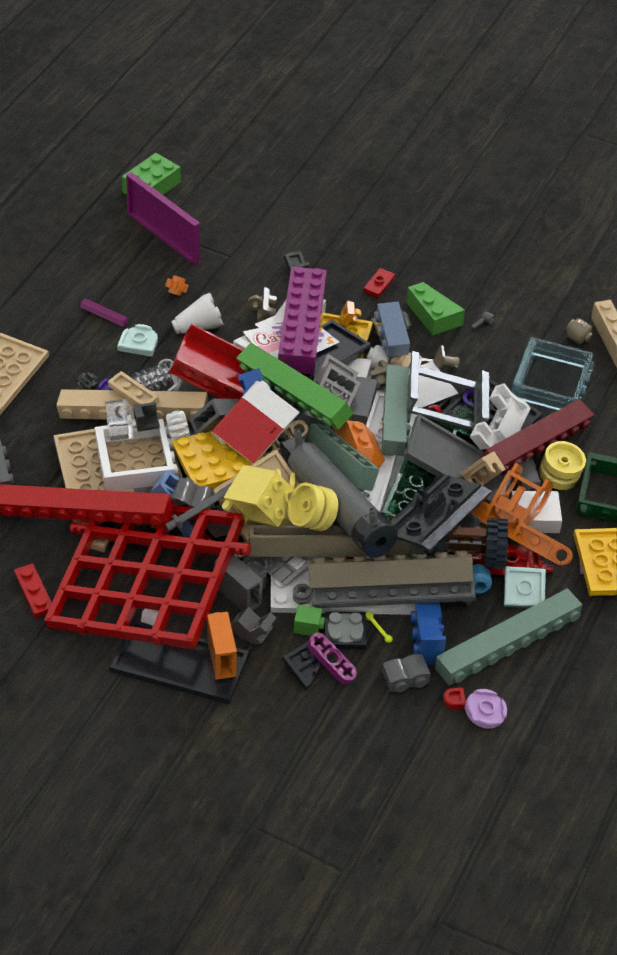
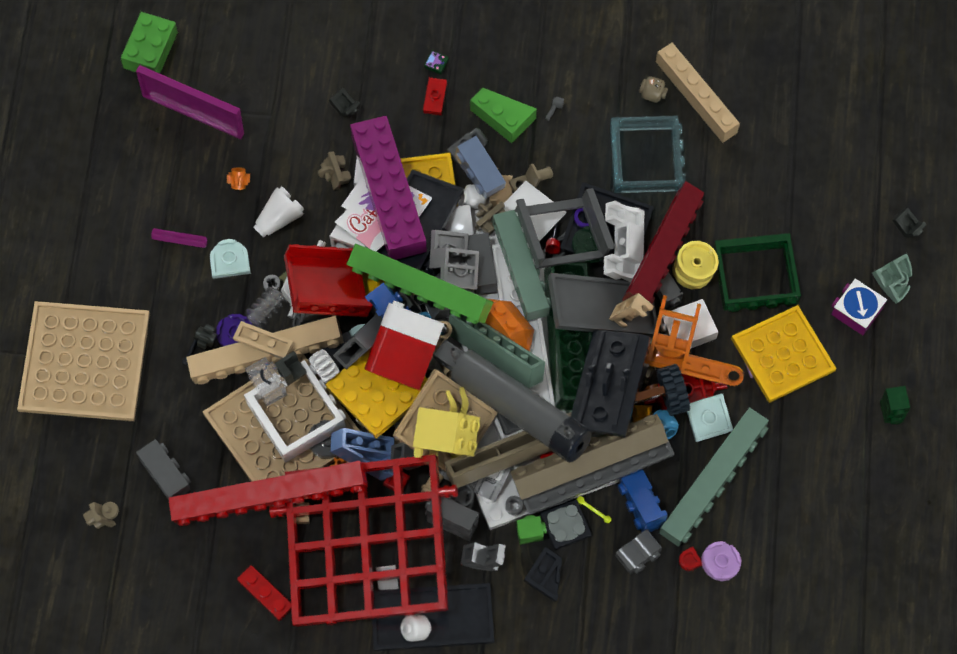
camera: 20 degrees left, 20 degrees up
dark grey sword [165,482,233,531] -> none
dark grey brick [171,478,214,510] -> none
orange brick [207,612,237,679] -> none
light yellow wheel [288,482,338,532] -> none
magenta beam [307,633,357,684] -> none
light orange tile [340,301,361,327] -> none
none -> white head [401,615,431,642]
none -> dark green tile [424,50,449,75]

